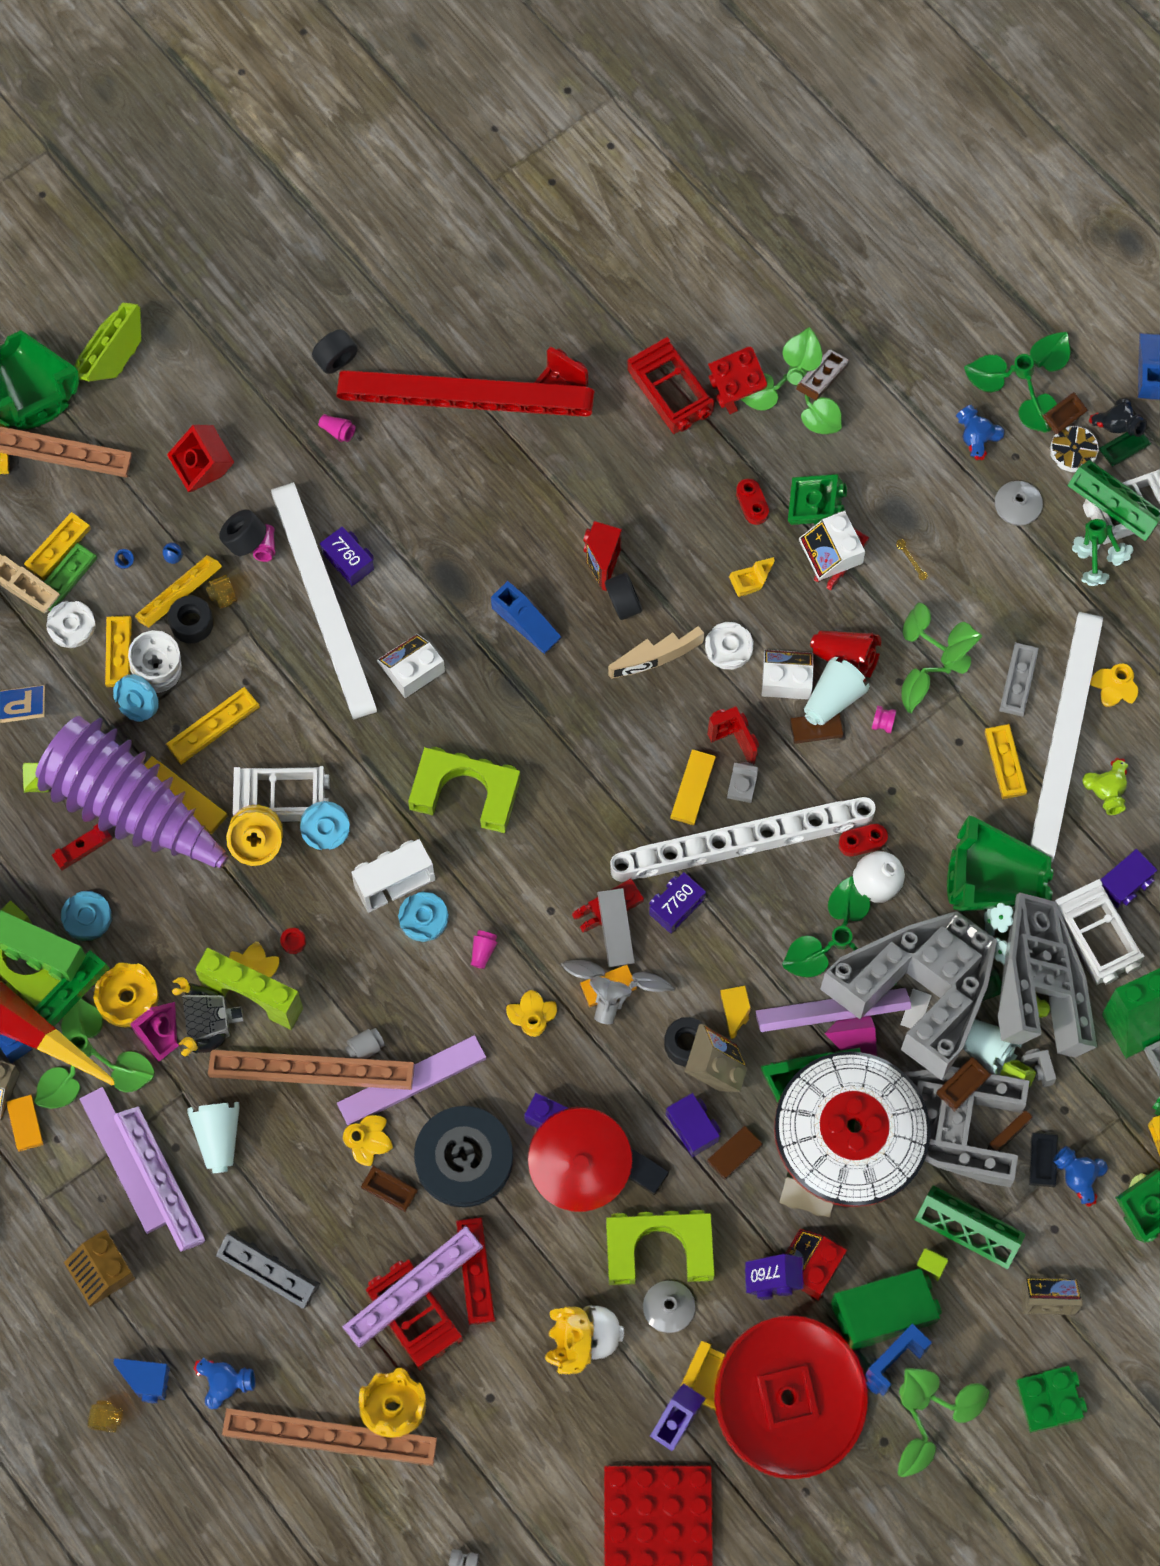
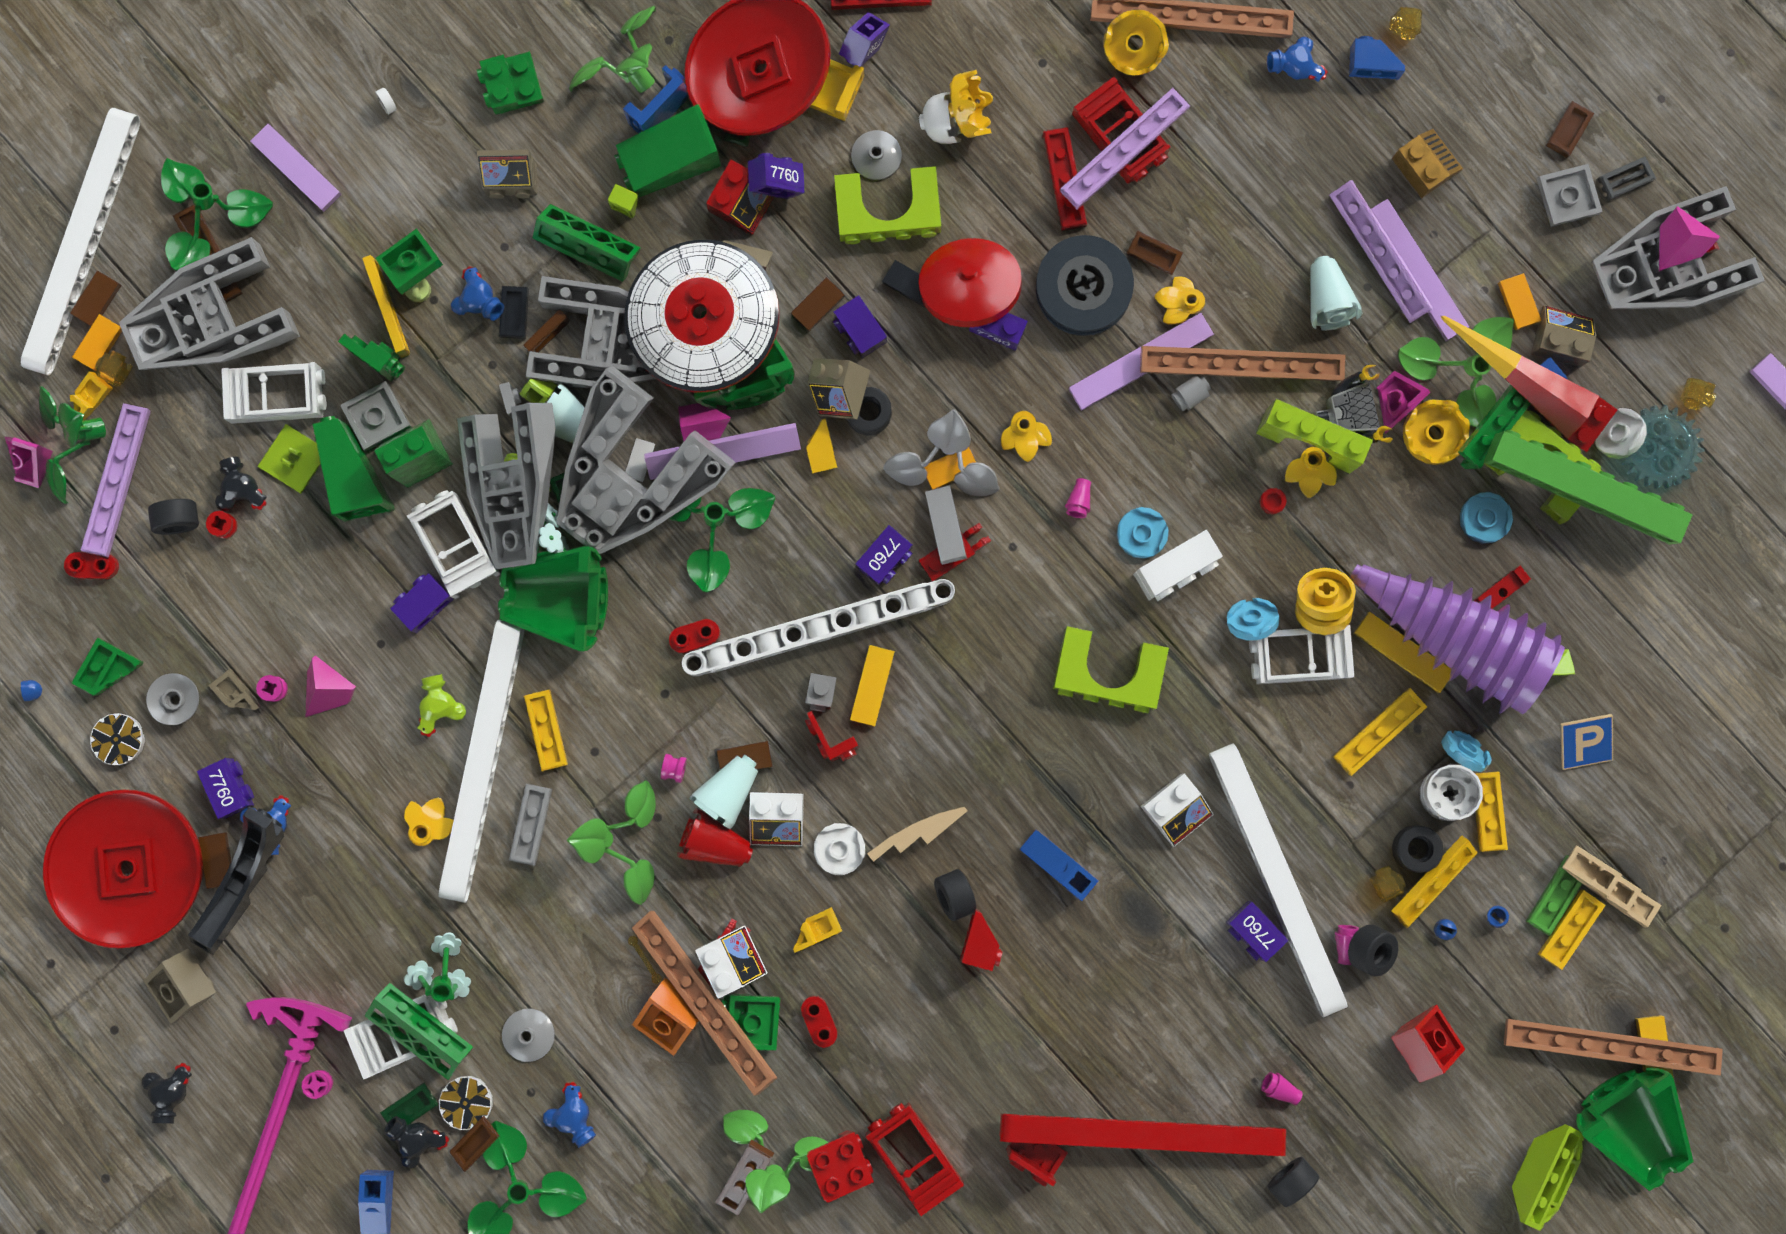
camera: 175 degrees right, 15 degrees up
white tile [47,601,96,648] -> none
hinge [216,1230,321,1309] -> none
white cylinder [853,851,905,903] -> none
reddish brown tile [936,1056,991,1112] -> none
none -> nougat plate [632,911,777,1096]
none -> orange slope [632,978,699,1056]

